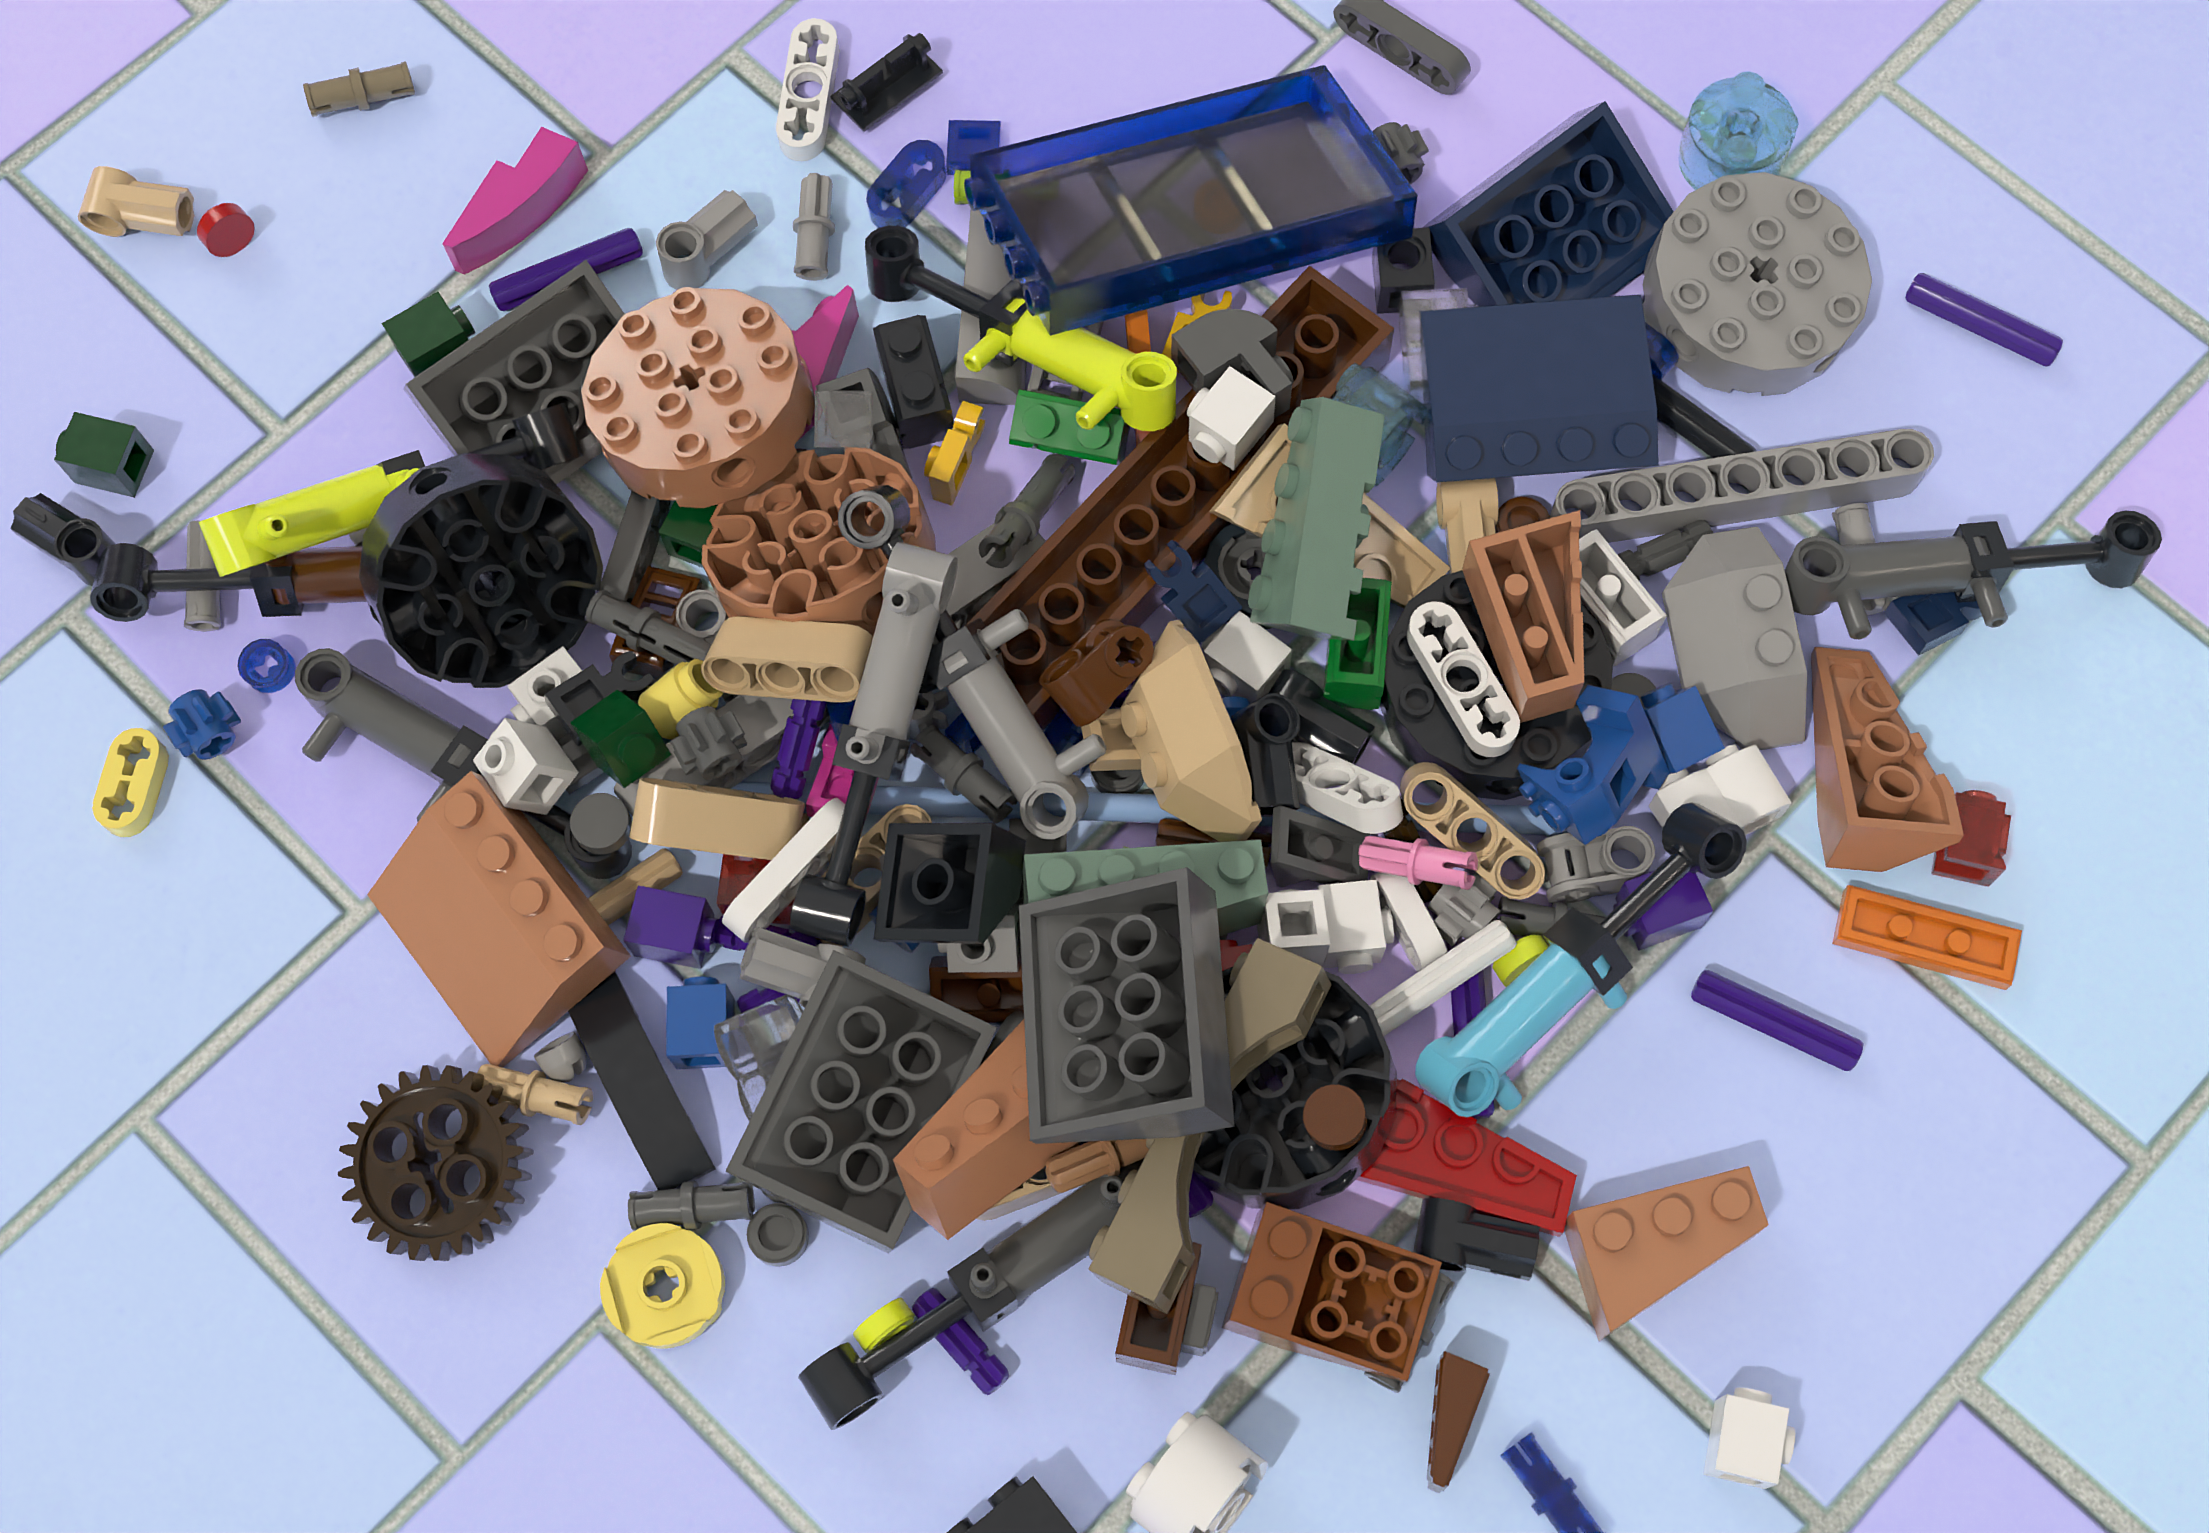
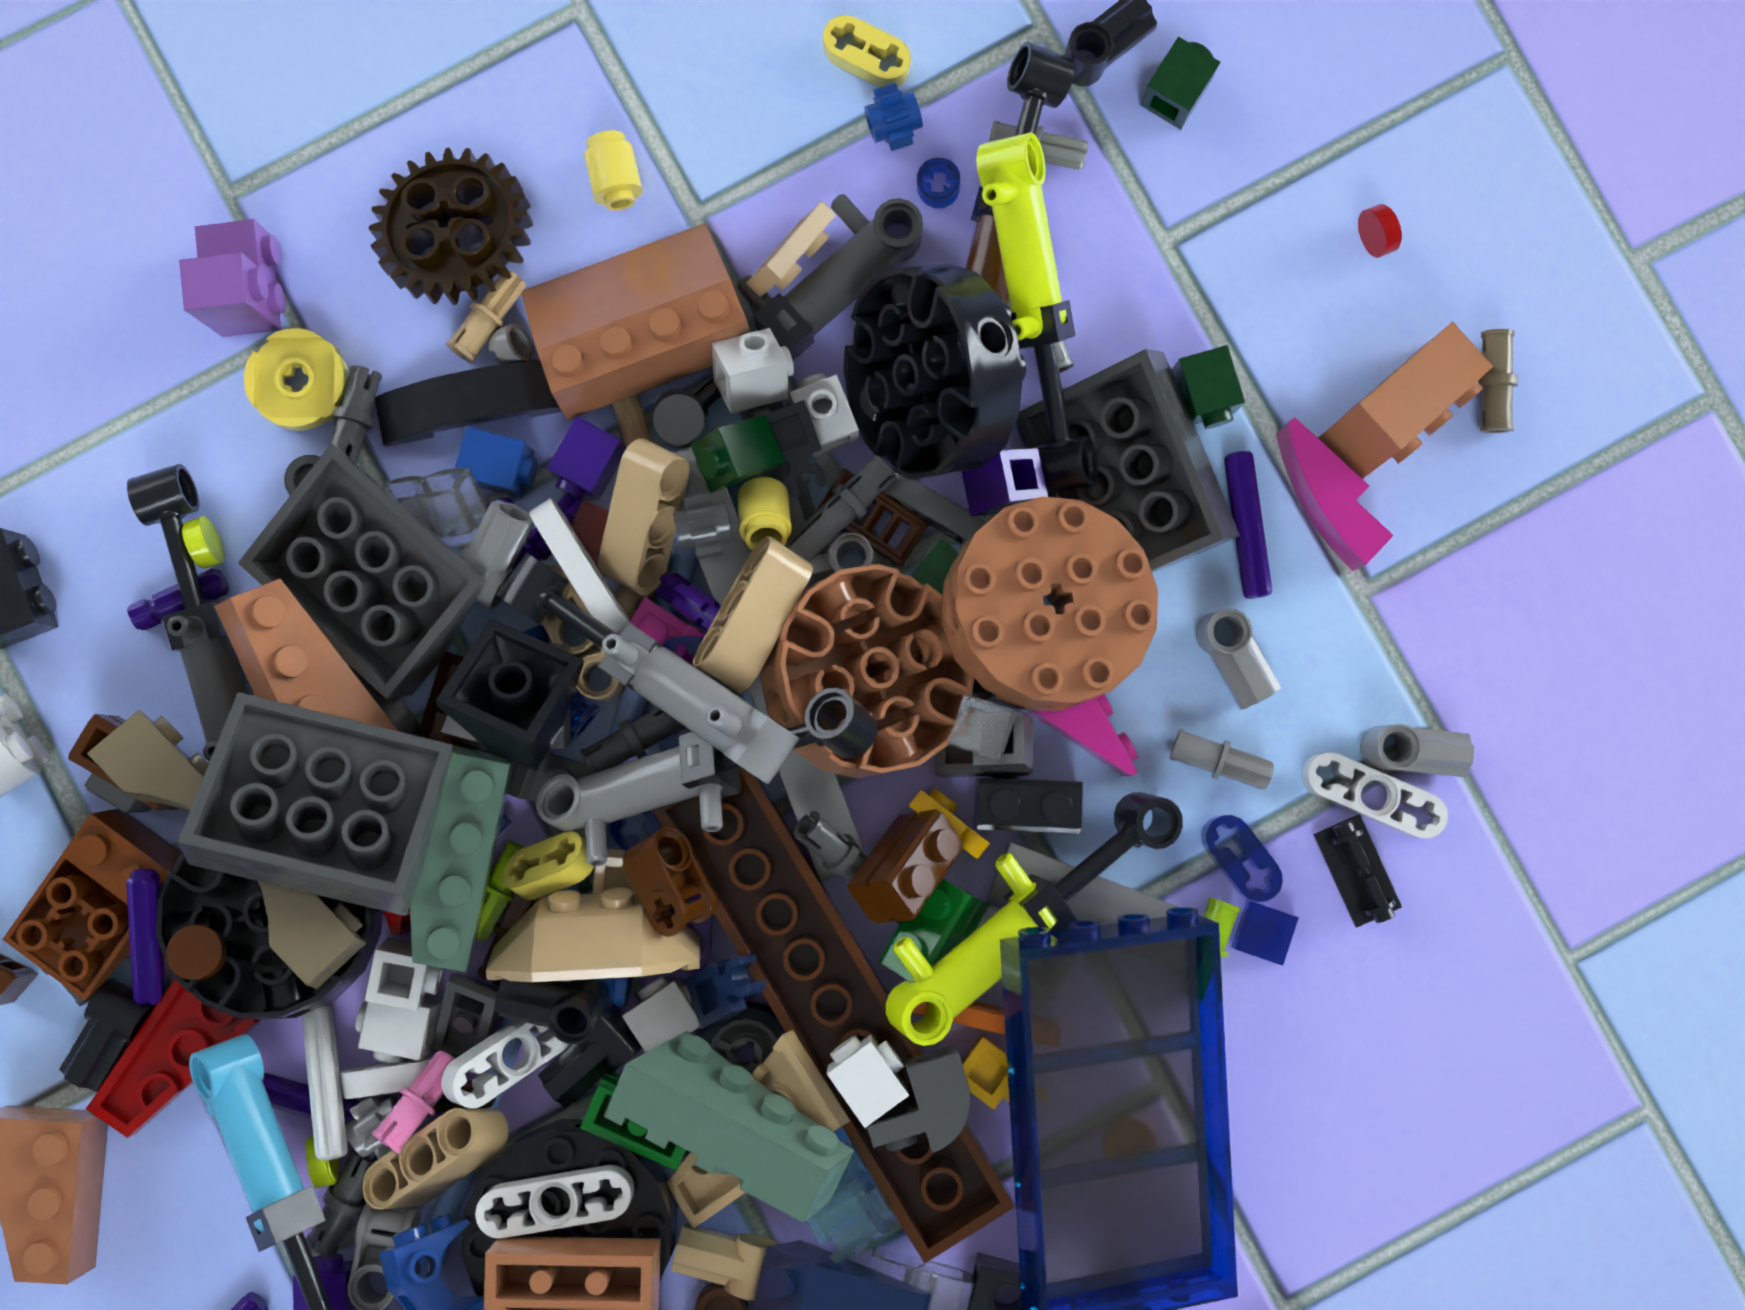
camera: 105 degrees right, 15 degrees up
tan piece [77,166,195,237] -> none
none -> dark purple axle [126,868,166,1005]
none -> medium lavender brick [179,219,286,337]
none -> light yellow beam [502,831,595,900]
none -> light yellow brick [584,130,643,211]
none -> tan plate [746,201,836,297]
none -> reddish brown brick [847,809,964,924]
none -> dark purple brick [961,448,1048,516]
none -> nougat wedge [1318,321,1494,479]
none -> light grey piece [1360,724,1474,777]

